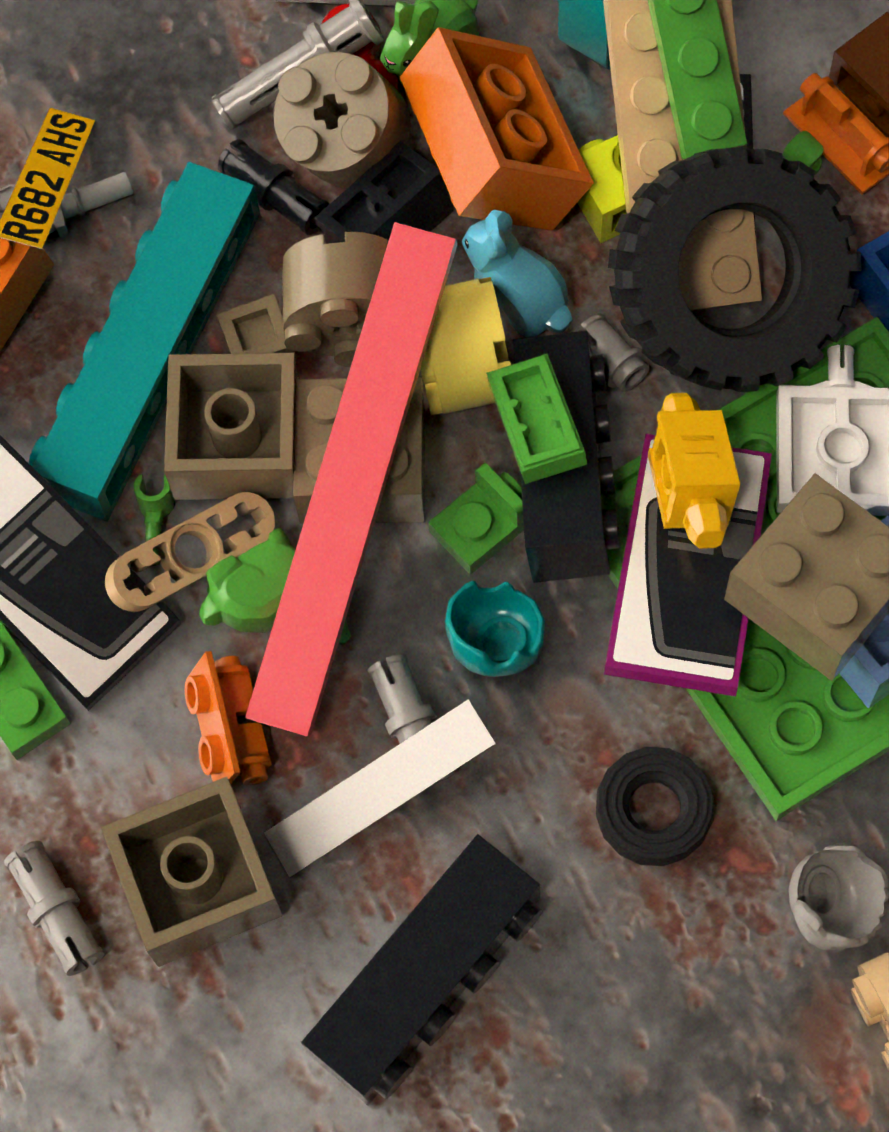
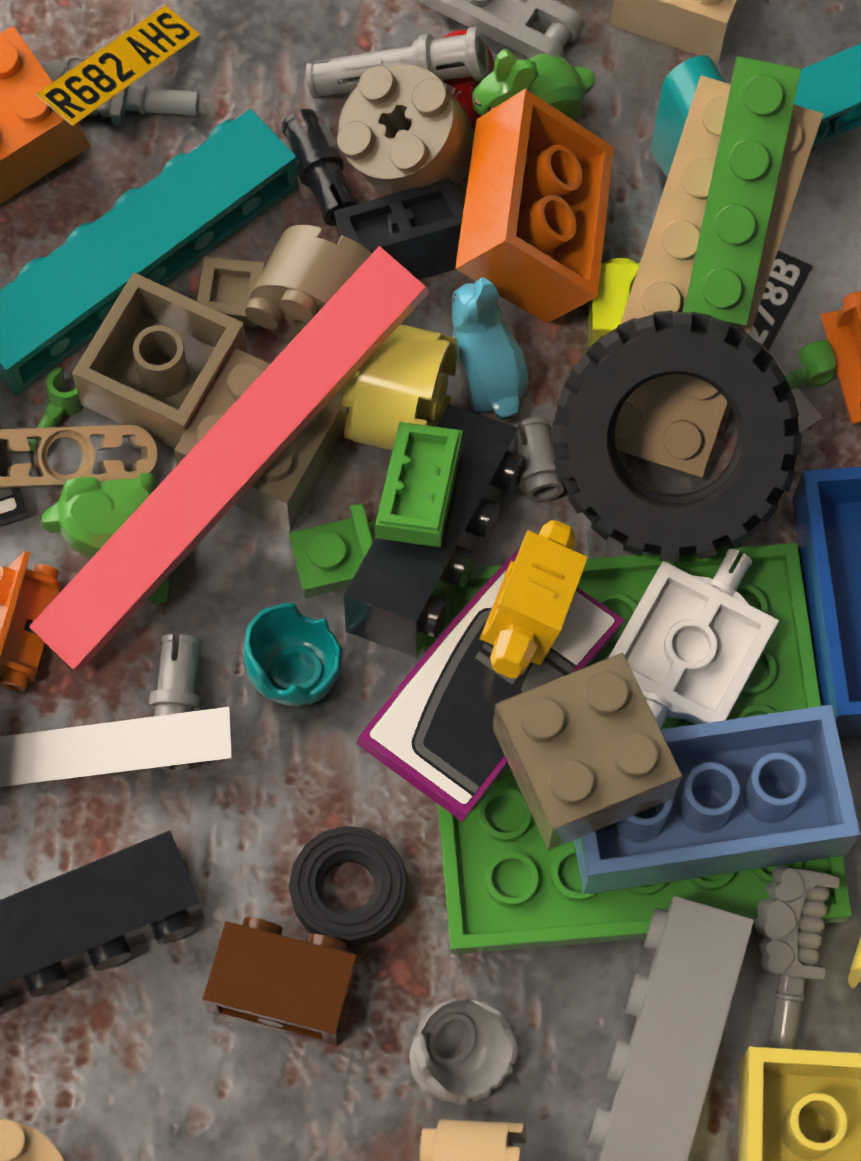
camera: 20 degrees right, 0 degrees up
none -> reddish brown brick [202,917,358,1046]

